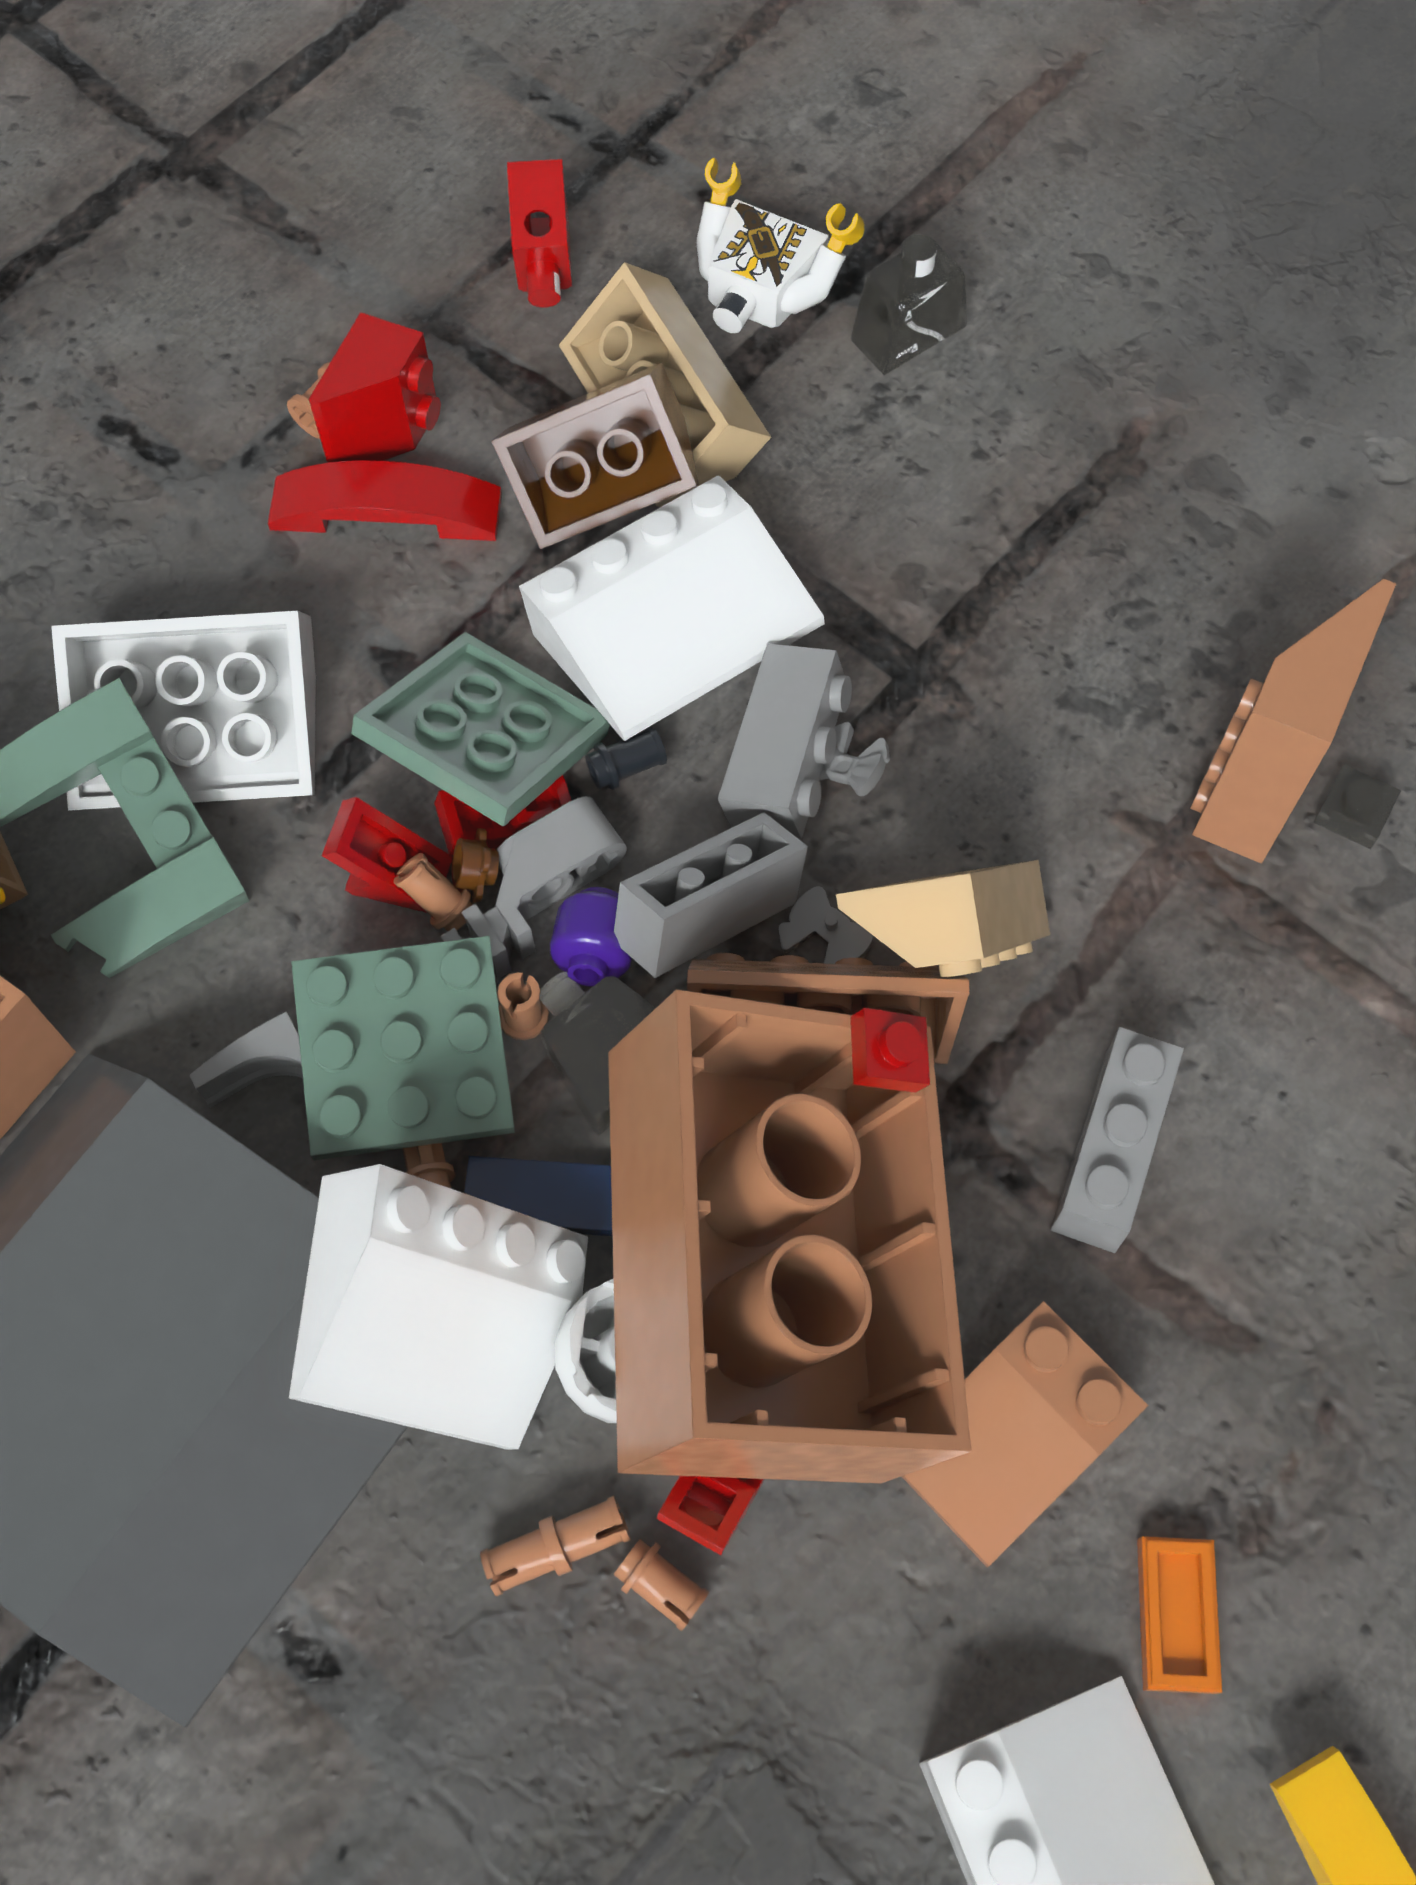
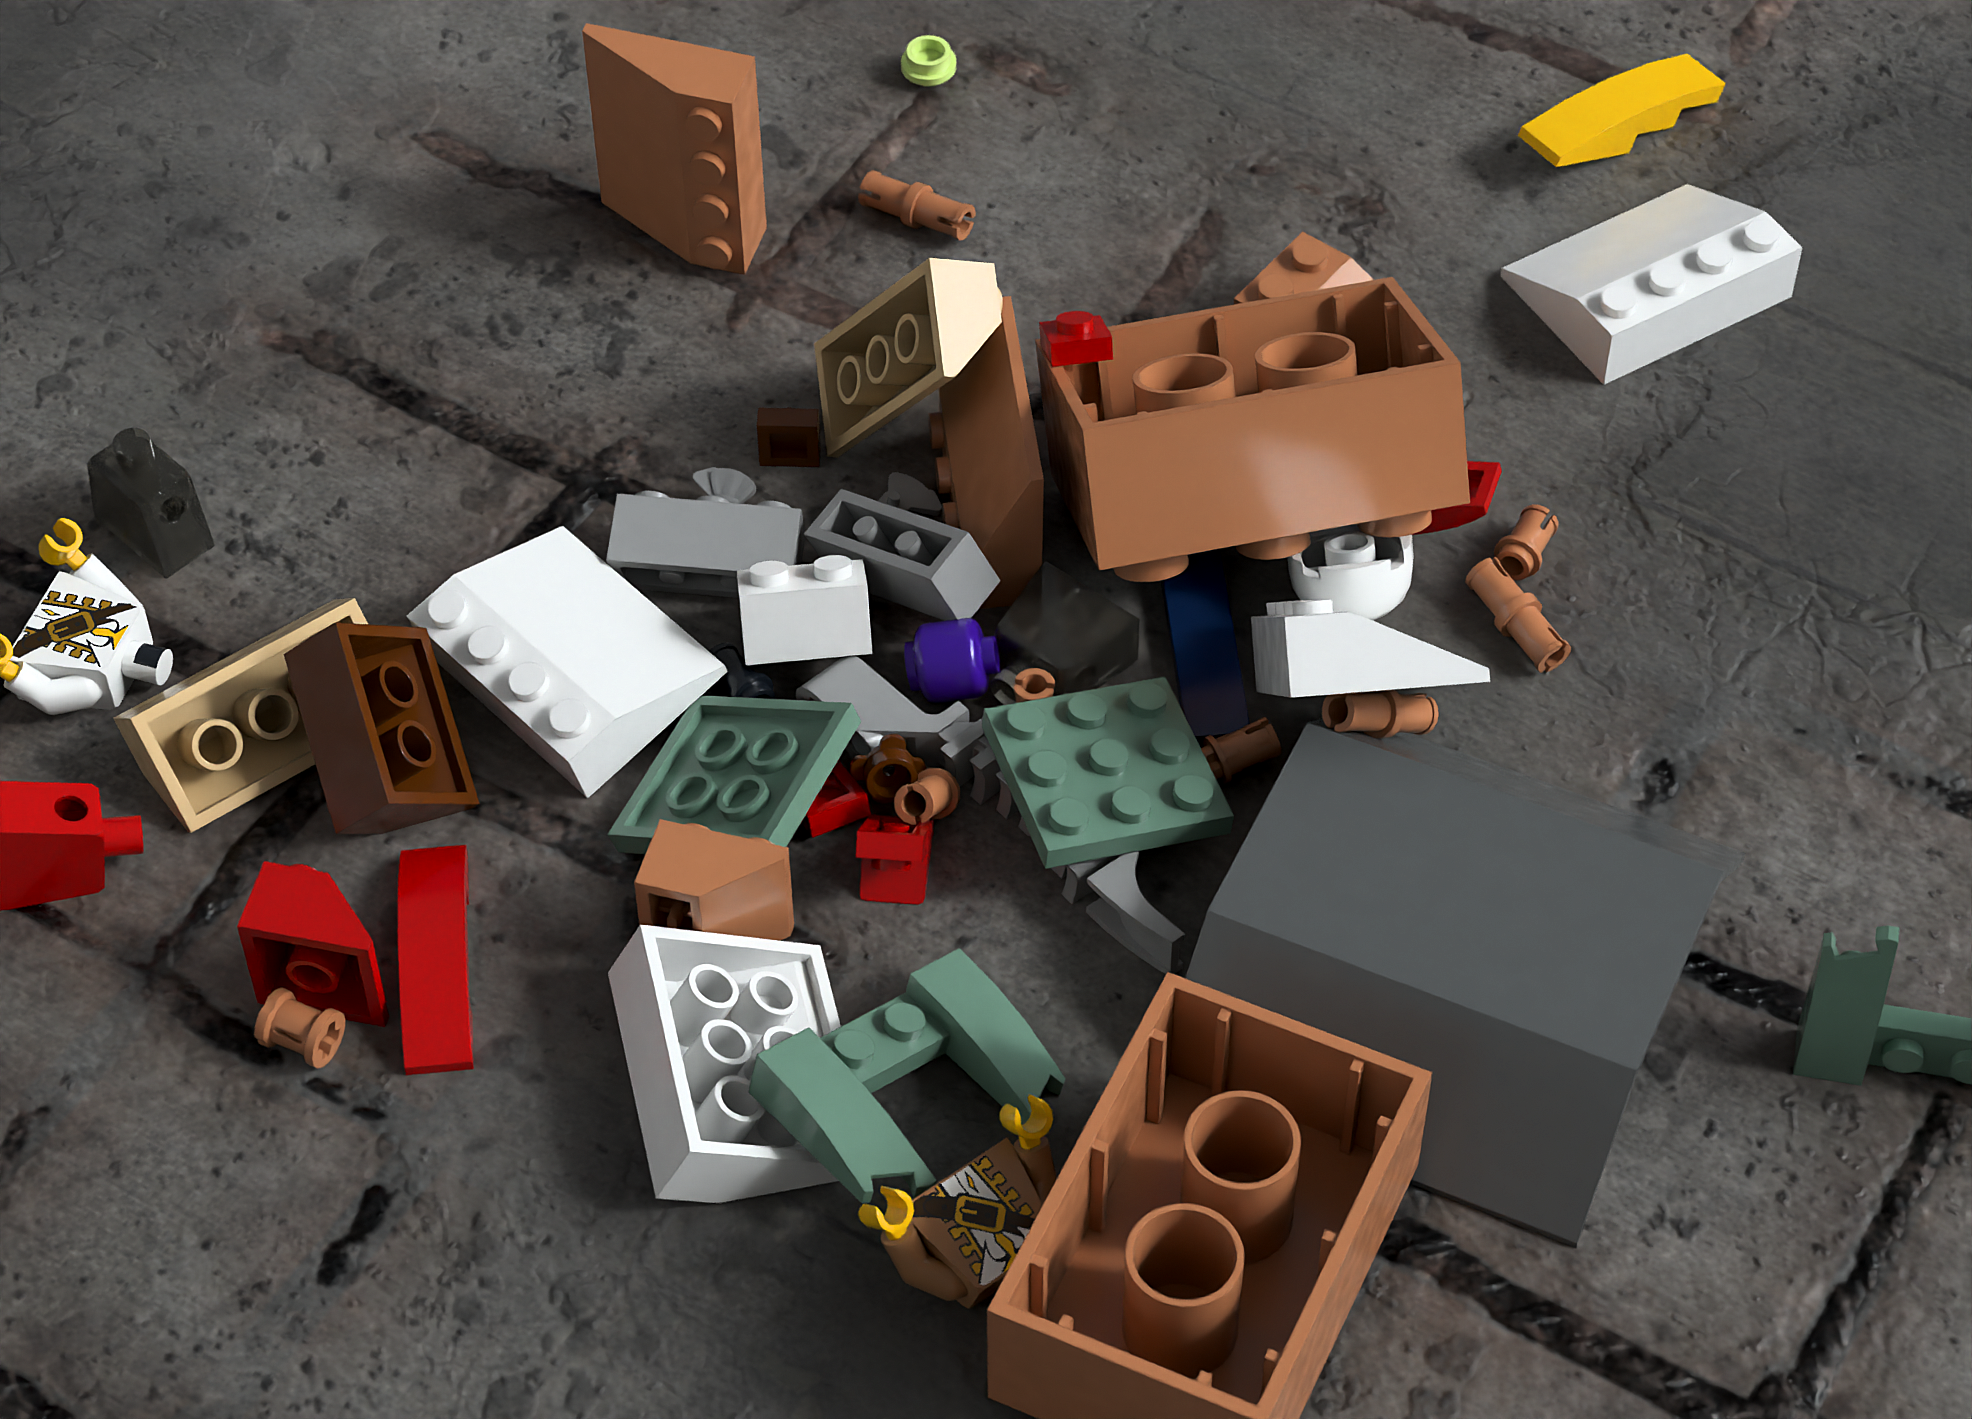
camera: 100 degrees left, 15 degrees down
light grey brick [1050,1027,1184,1253] -> none
orange tile [1137,1536,1222,1694] -> none
none -> nougat slope [634,819,794,941]
none -> white slope [737,555,872,665]
none -> reddish brown plate [757,408,821,467]
none -> nougat pin [858,170,976,240]

